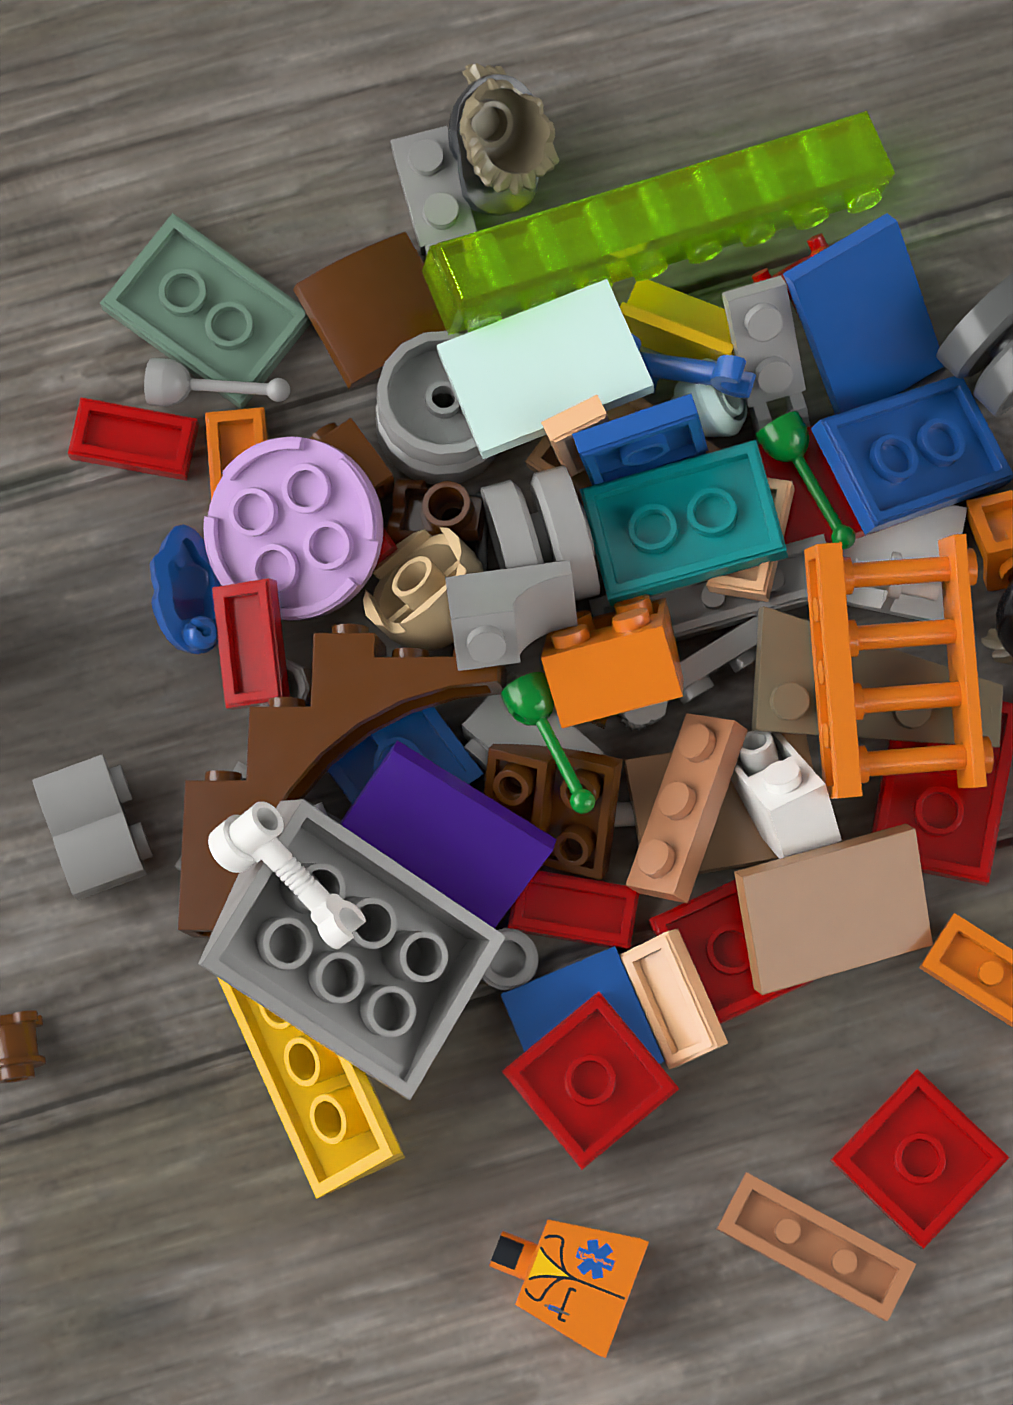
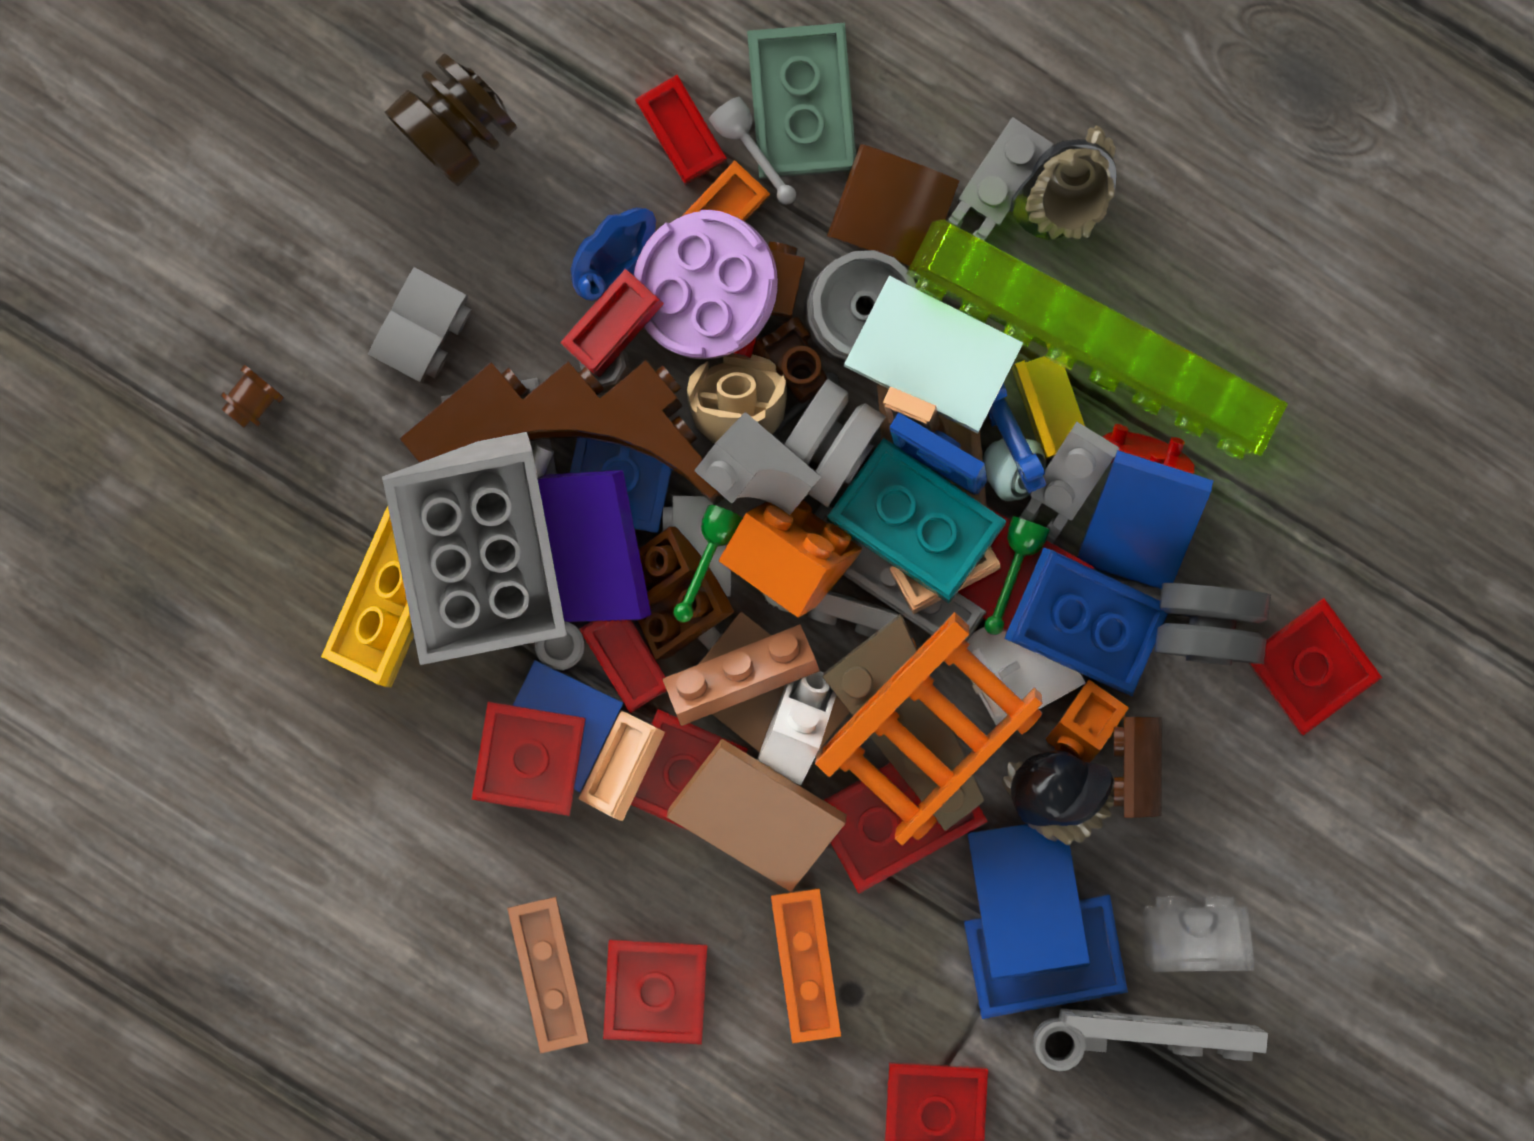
camera: 45 degrees right, 10 degrees up
white brick [208,802,366,949] -> none
orange torso [489,1219,649,1358] -> none

